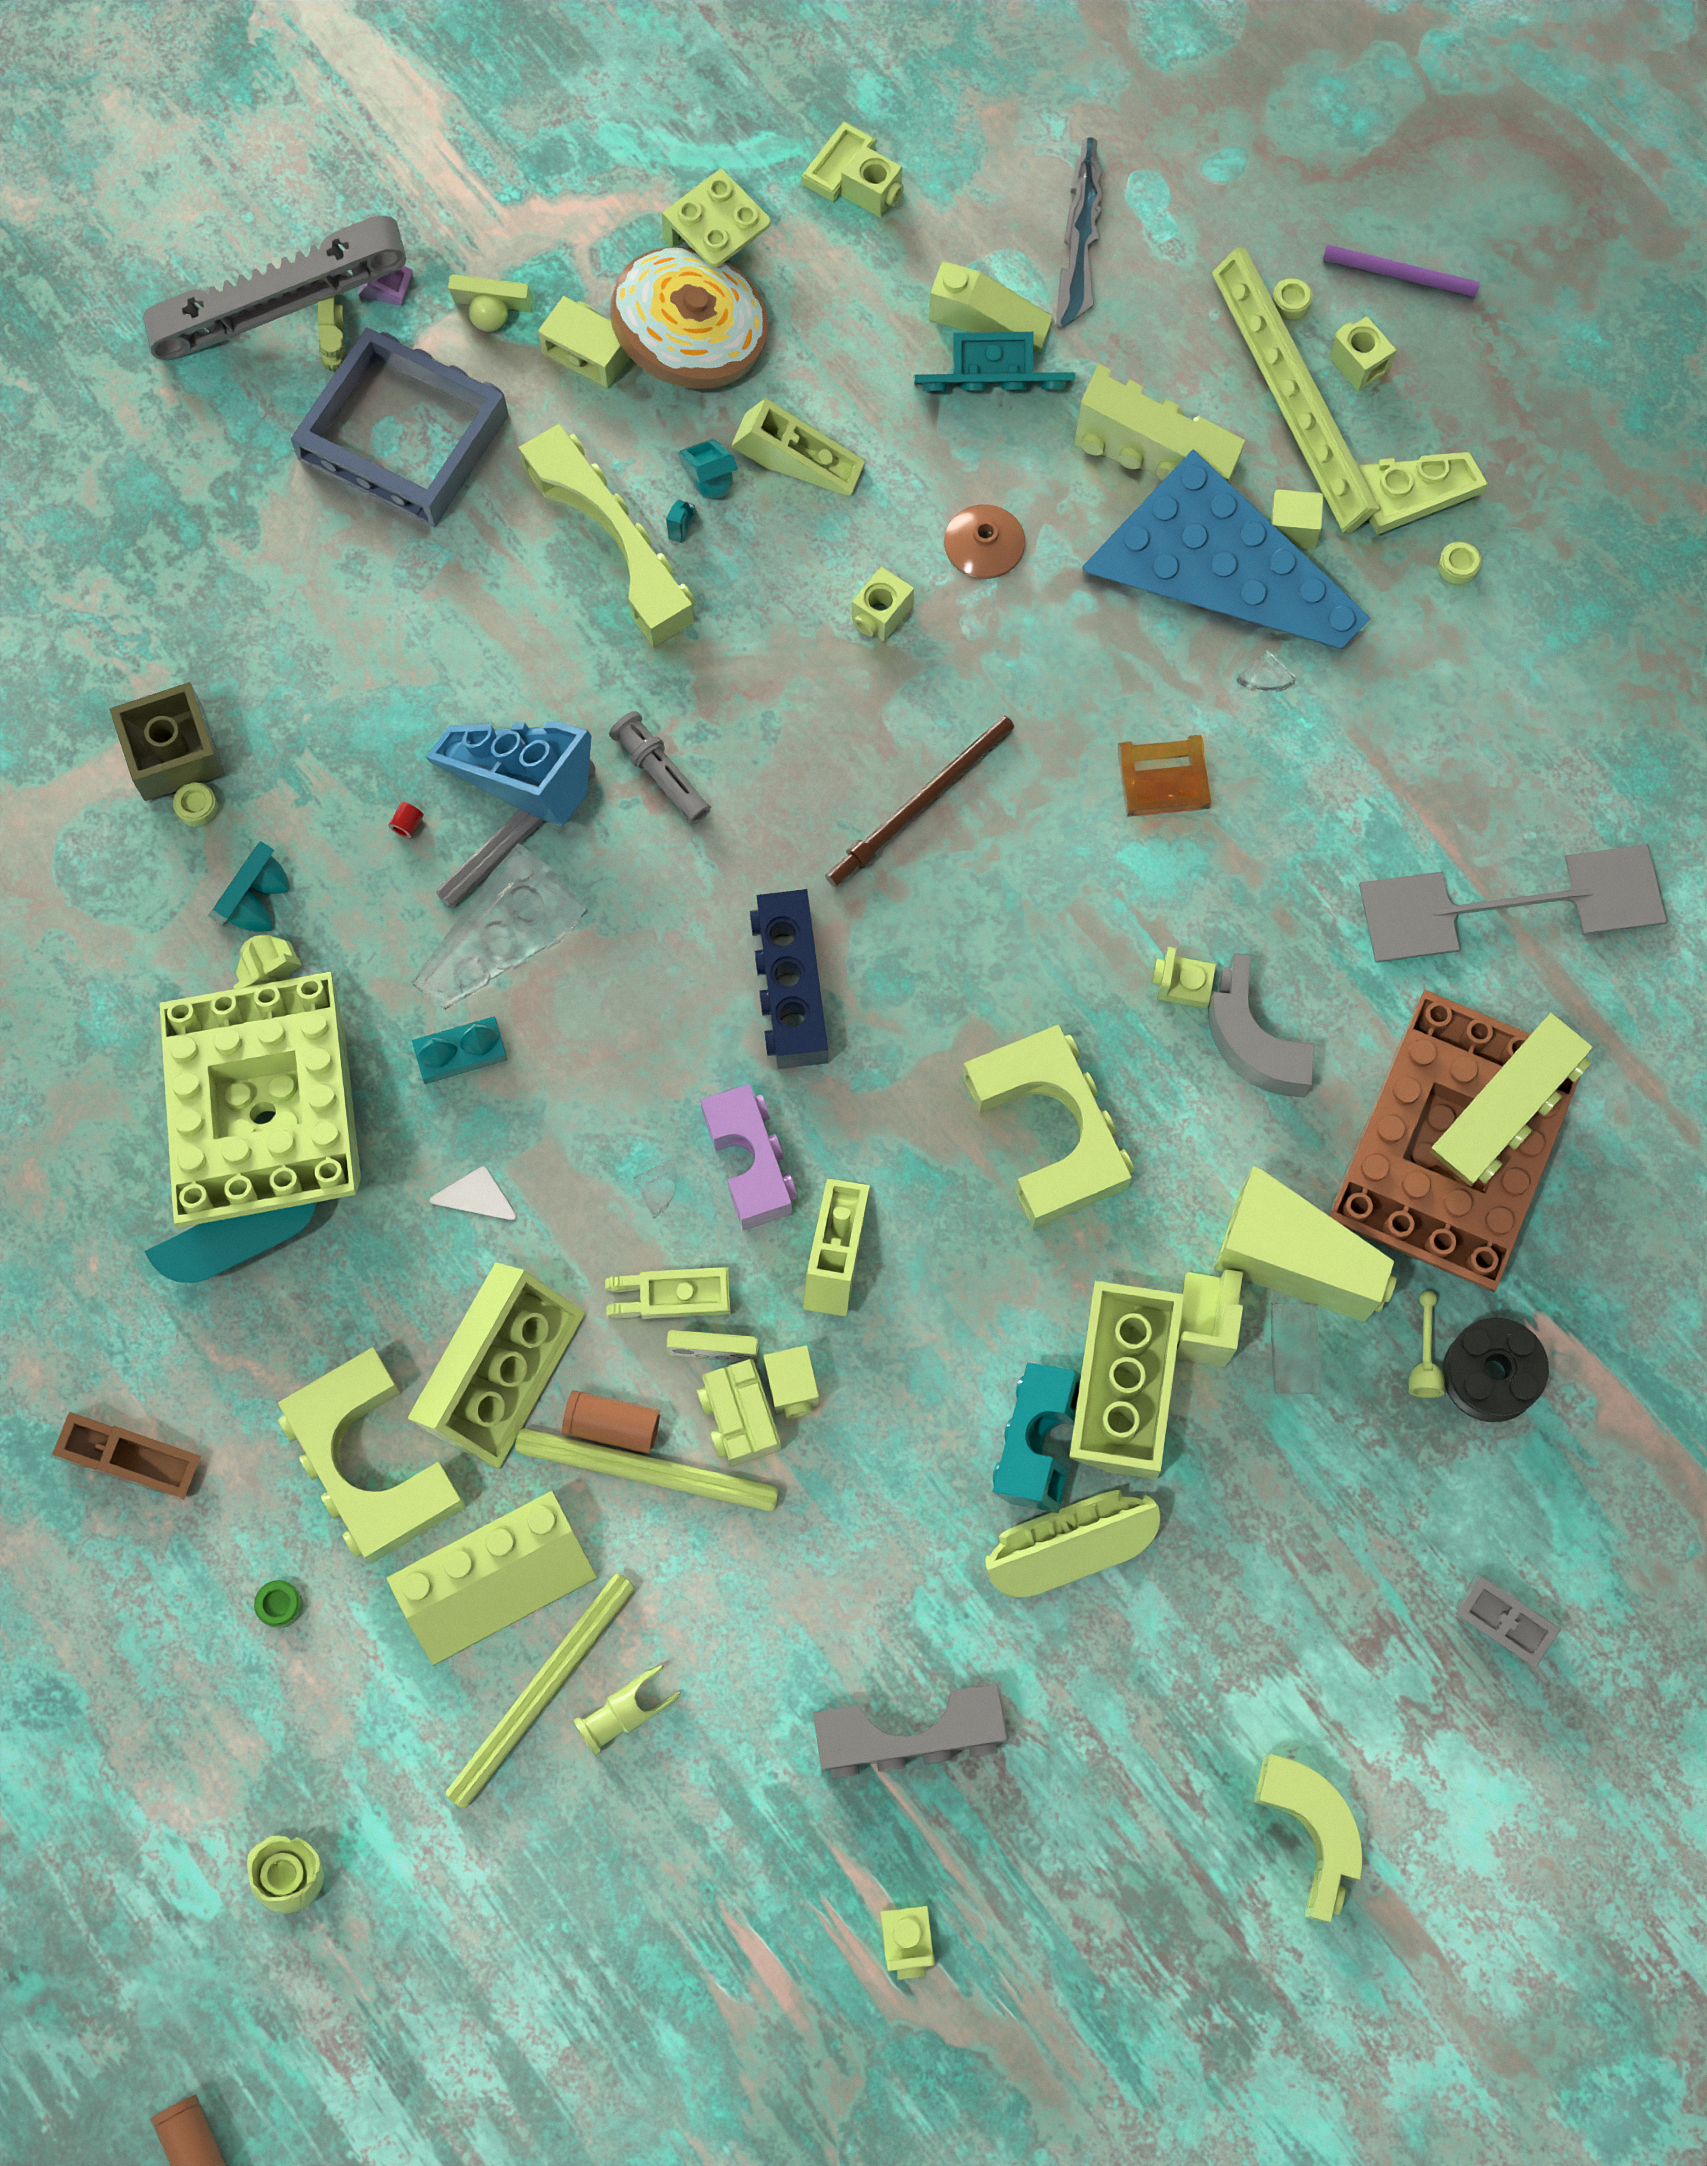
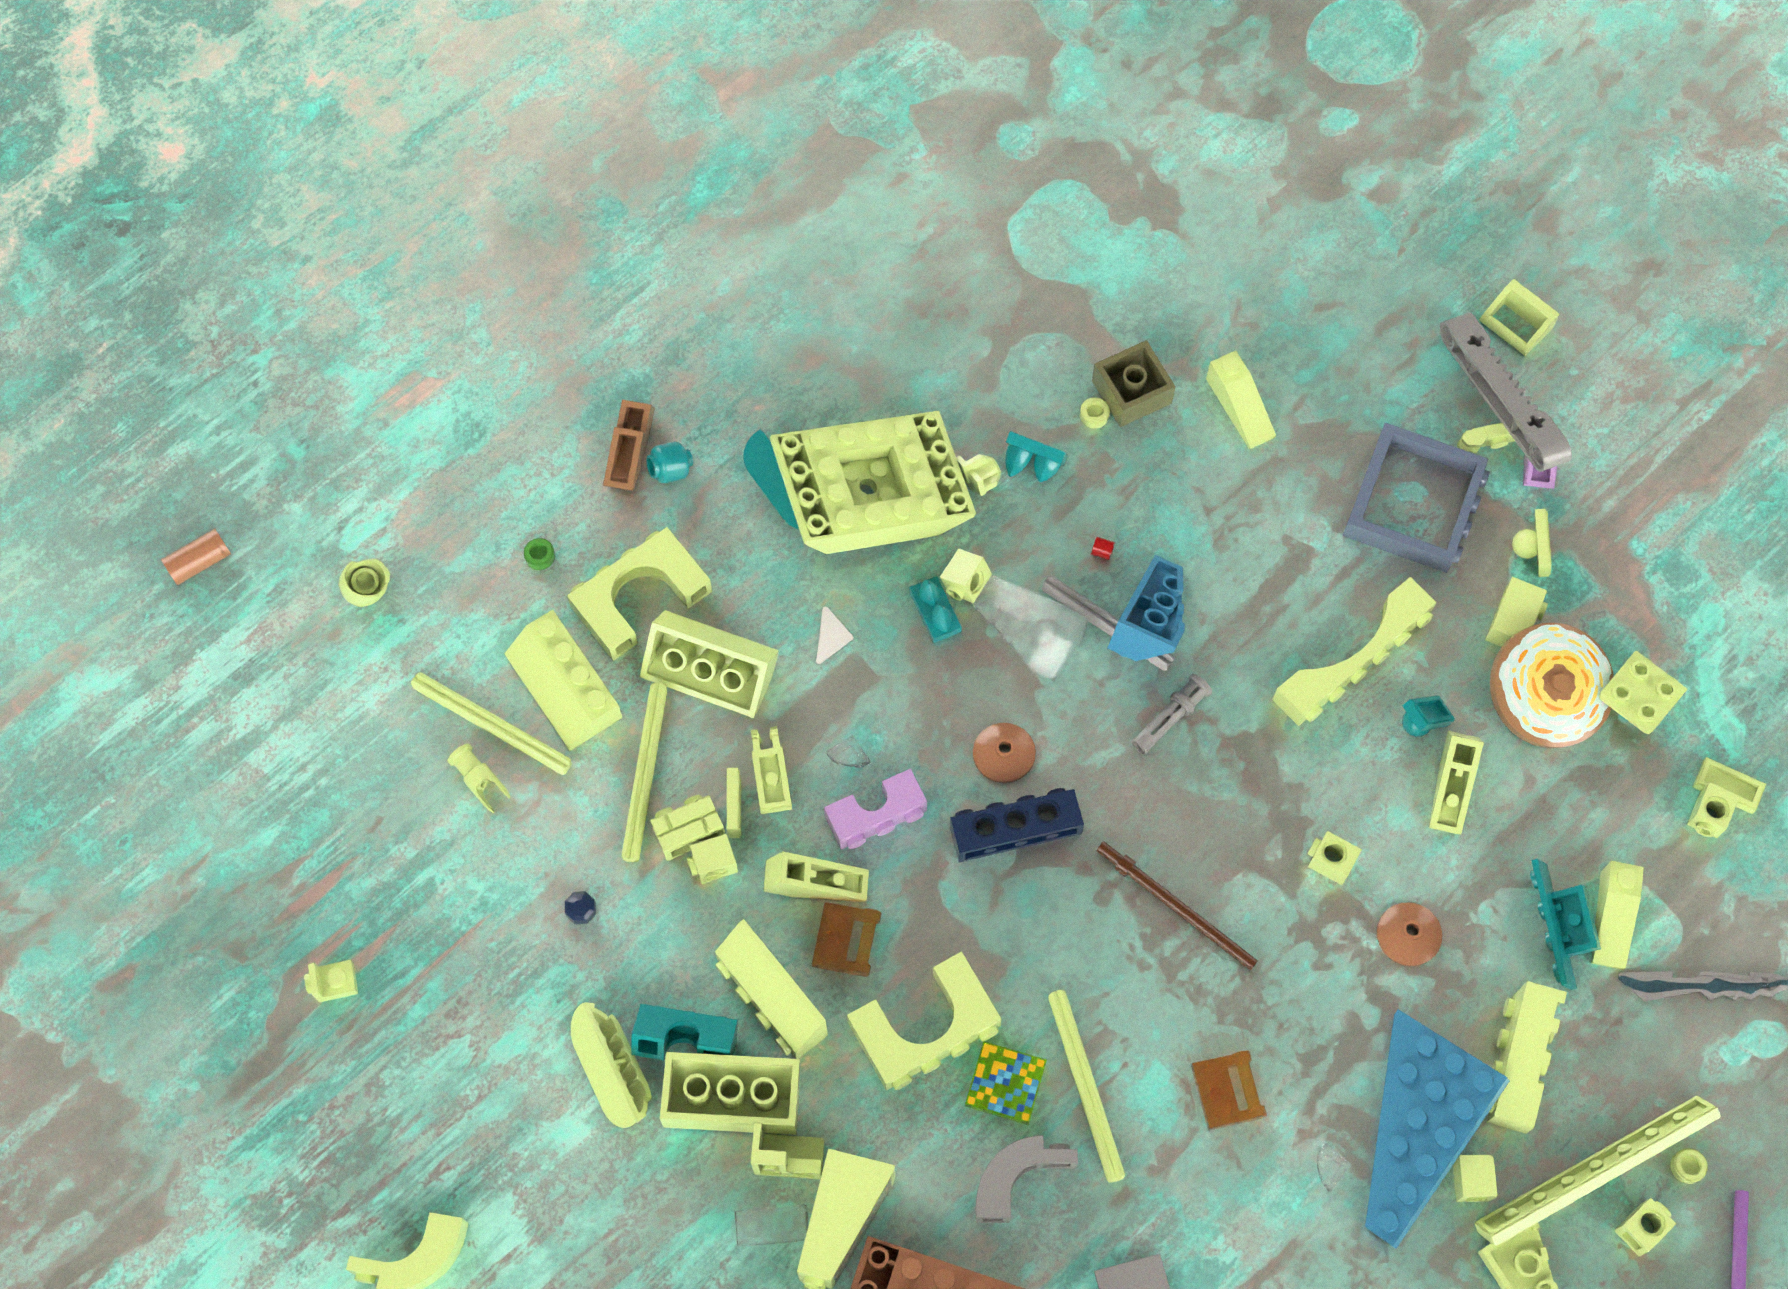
camera: 85 degrees right, 5 degrees down
nougat pin [562,1390,661,1454] -> none
teal tile [666,500,696,543] -> none
light grey arch [813,1684,1007,1779] -> none
yellowish green bracket [1152,947,1216,1009] -> none
none -> dark blue tile [565,891,596,924]
none -> teal head [646,442,693,483]
none -> yellowish green slope [715,919,828,1059]
none -> clear orange plate [812,902,882,977]
none -> yellowish green brick [940,548,992,603]
none -> tile [965,1041,1047,1126]
none -> nougat dish [973,723,1036,783]
none -> yellowish green axle [1048,990,1125,1183]
none -> yellowish green slope [1206,351,1276,449]
none -> yellowish green tile [1479,279,1560,356]

